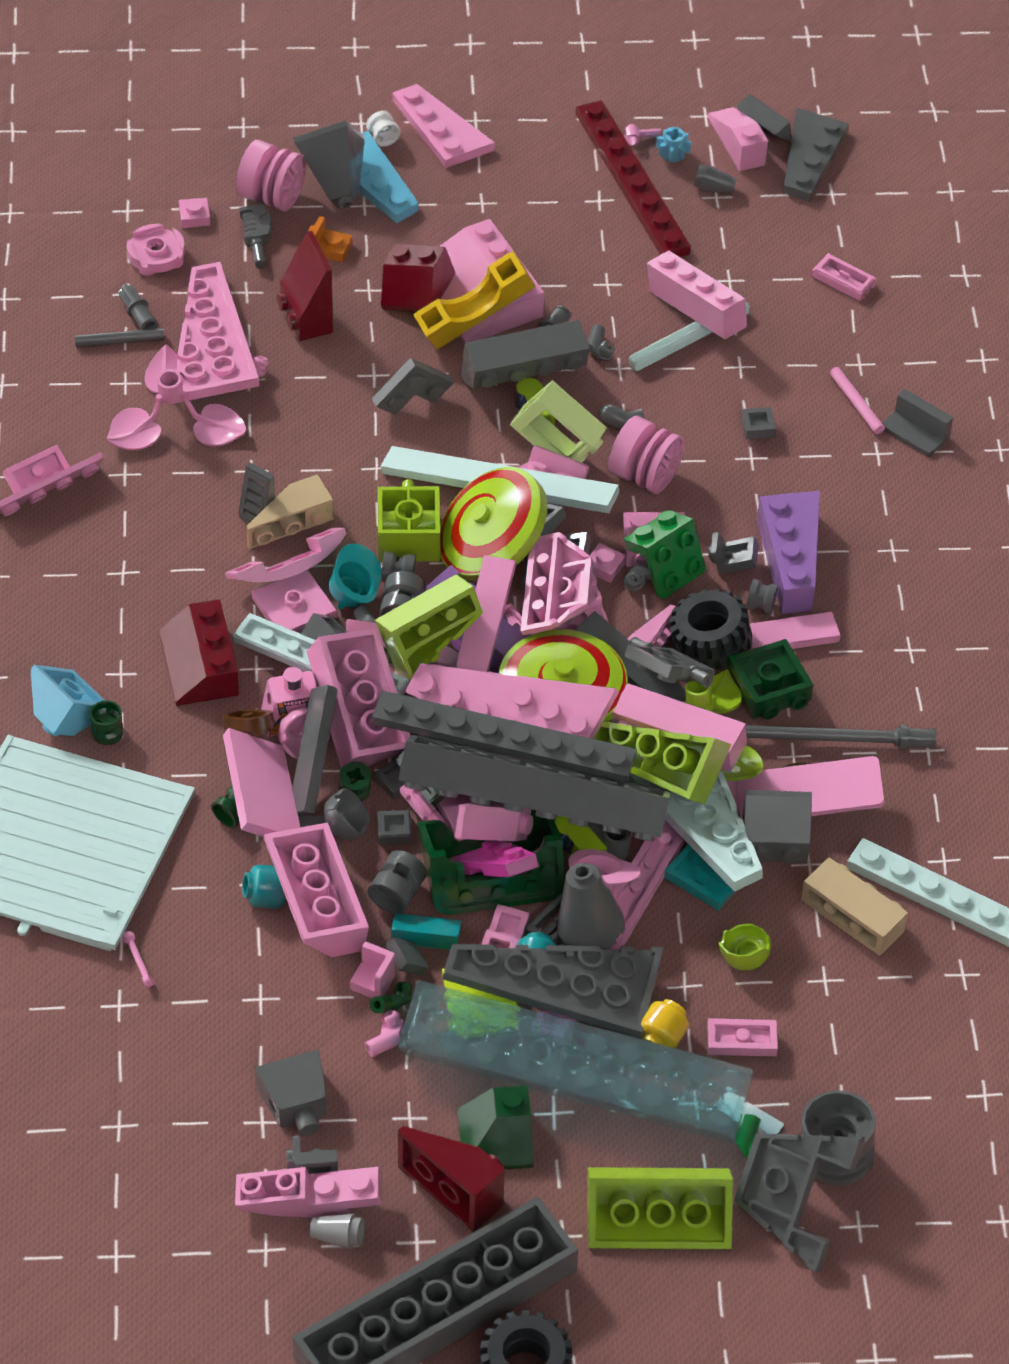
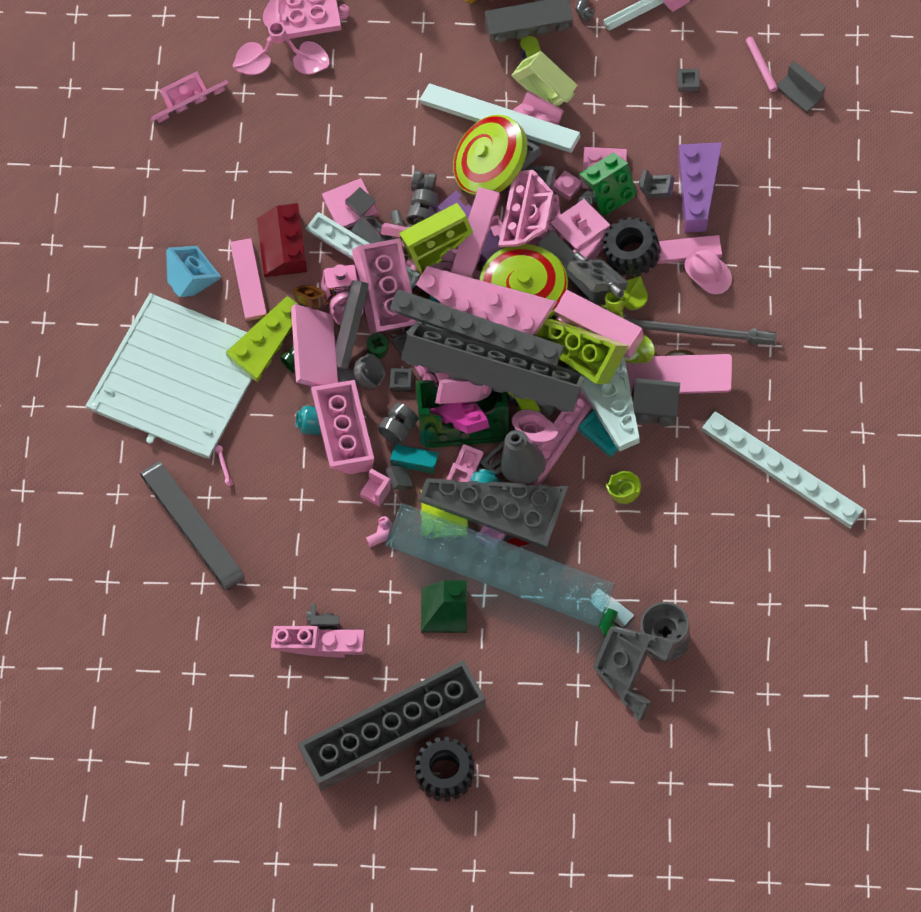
camera: 10 degrees right, 15 degrees up
dark green wheel [90,700,124,745] -> none
bright pink slope [225,528,347,582] -> none
dark grey slope [239,462,275,524] -> none
tan slope [246,474,333,549] -> none
dark grey torso [255,1050,327,1136] -> none
light grey cone [310,1213,365,1250] -> none
teal piece [329,543,382,610] -> none
dark green arm [370,982,414,1013] -> none
dark grey plate [371,357,454,415] -> none
lime piece [378,479,440,562] -> none
dark red slope [398,1126,505,1232] -> none
lime slope [587,1167,733,1249] -> none
dark grey arm [599,405,645,430] -> none
bright pink wheel [608,416,685,494] -> none
yellow head [641,999,689,1052] -> none
bright pink plate [707,1018,778,1057] -> none
dark green plate [728,639,813,720] -> none
dark grey wheel [746,579,778,615] -> none
tan brick [801,857,908,956] -> none
none -> dark grey beam [140,461,245,591]
none -> lime wing [226,296,298,382]
none -> bright pink tile [230,238,267,321]
none -> dark grey tile [345,187,376,217]
none -> bright pink piece [550,199,610,250]
none -> bright pink piece [685,249,732,295]

